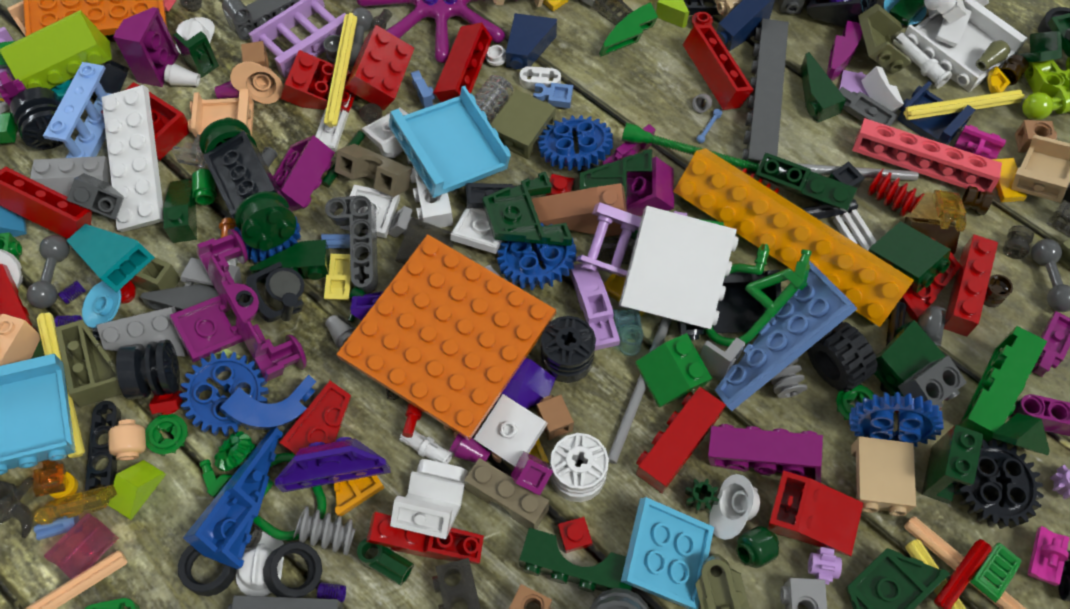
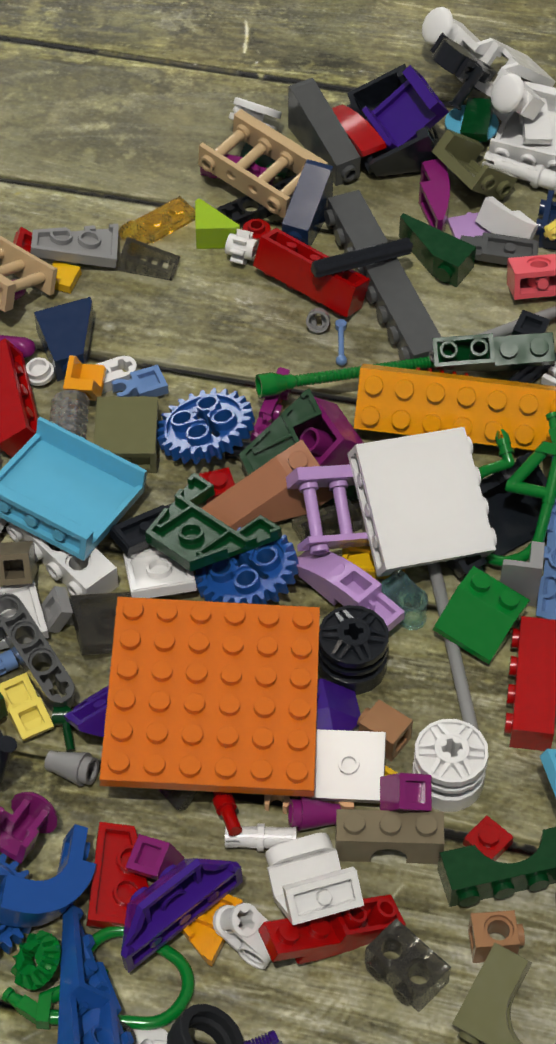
camera: 30 degrees left, 10 degrees down
light grey piece [293,506,357,556] -> none
dark green piece [357,538,414,586] -> none
green slope [599,2,658,57] -> none
none -> light orange panel [63,355,106,401]
none -> magenta panel [126,834,185,880]
none -> white piece [213,903,271,970]
none -> white gear [225,229,259,265]
none -> black axle [310,237,413,278]

